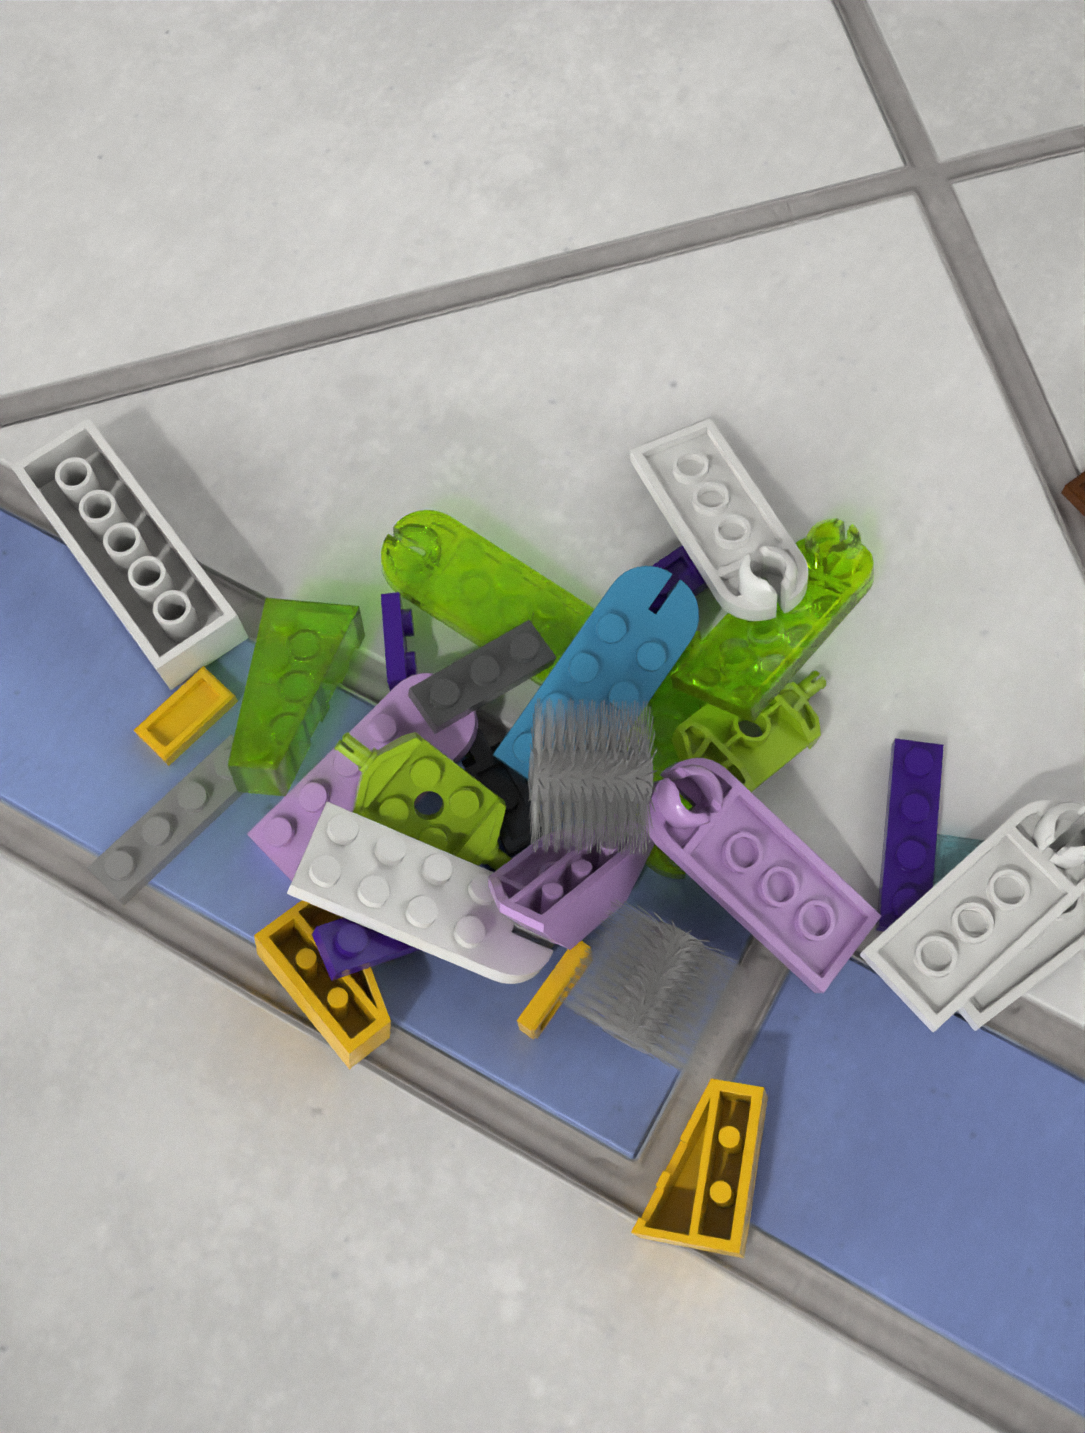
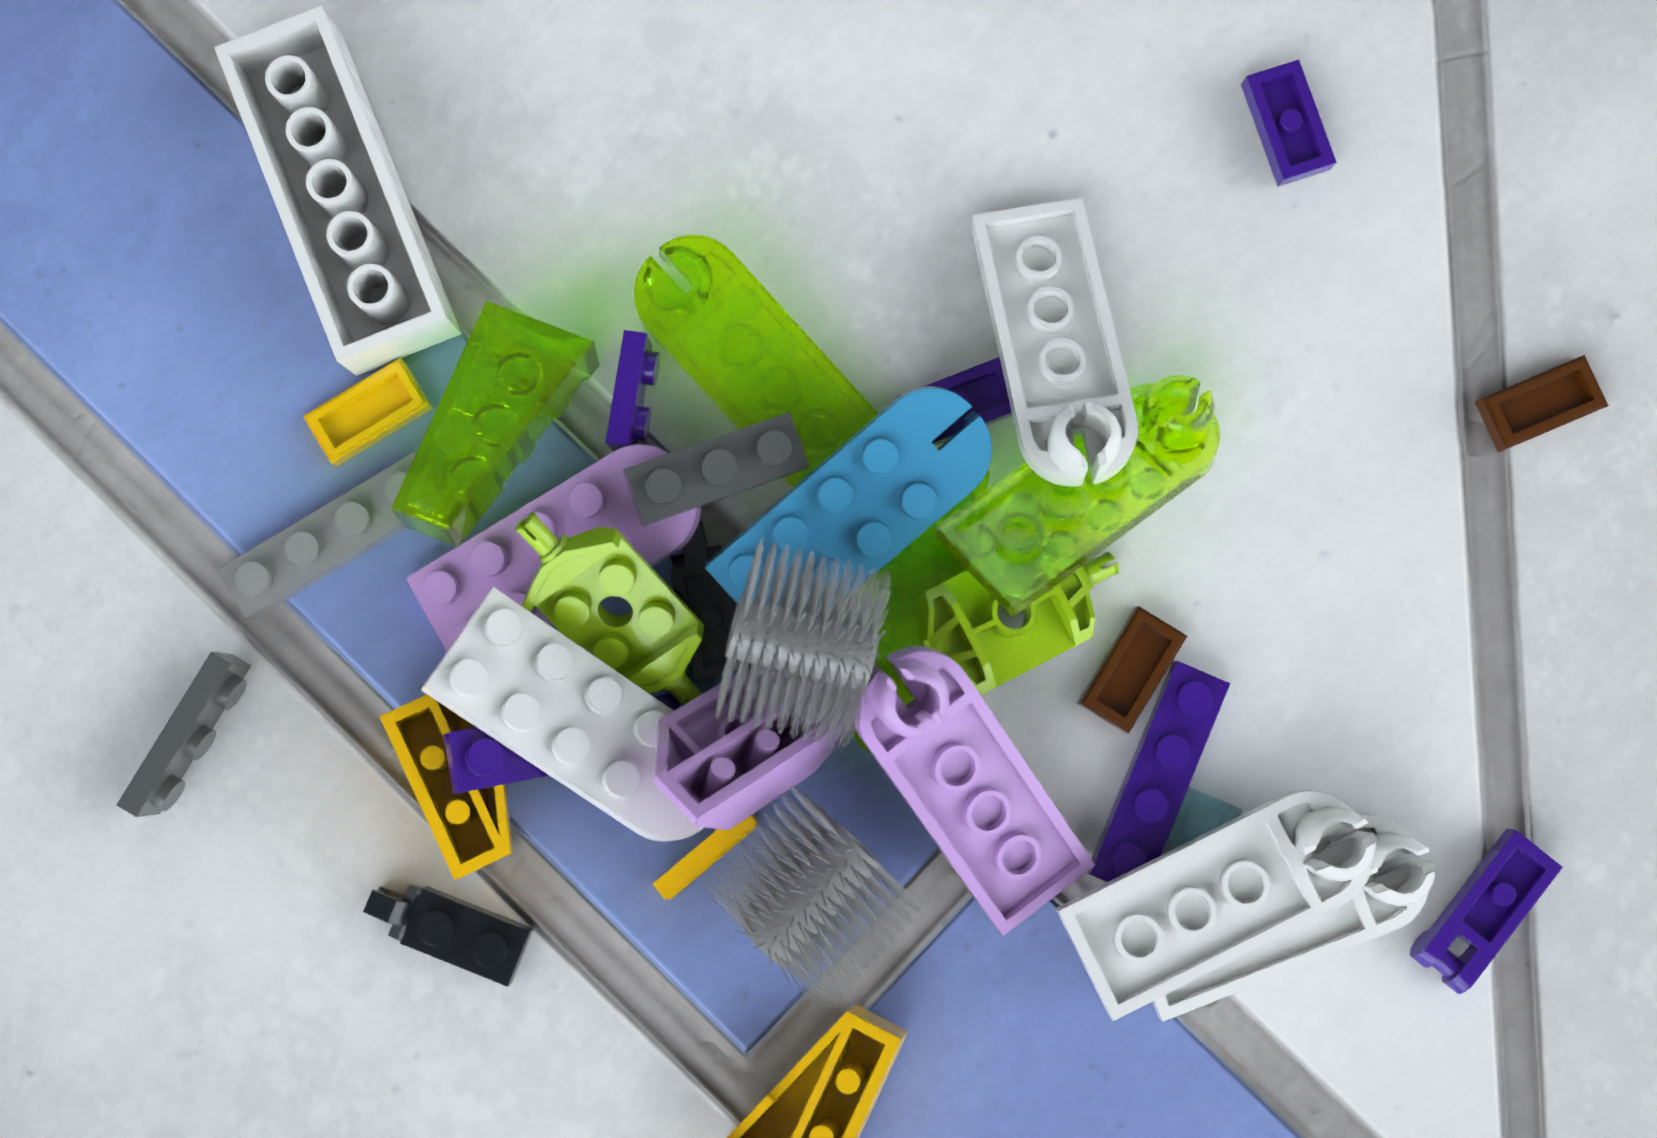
camera: 10 degrees right, 15 degrees up
none -> dark grey plate [117,652,252,817]
none -> black hinge [363,885,533,987]
none -> reddish brown tile [1077,606,1187,734]
none -> dark purple plate [1241,59,1337,187]

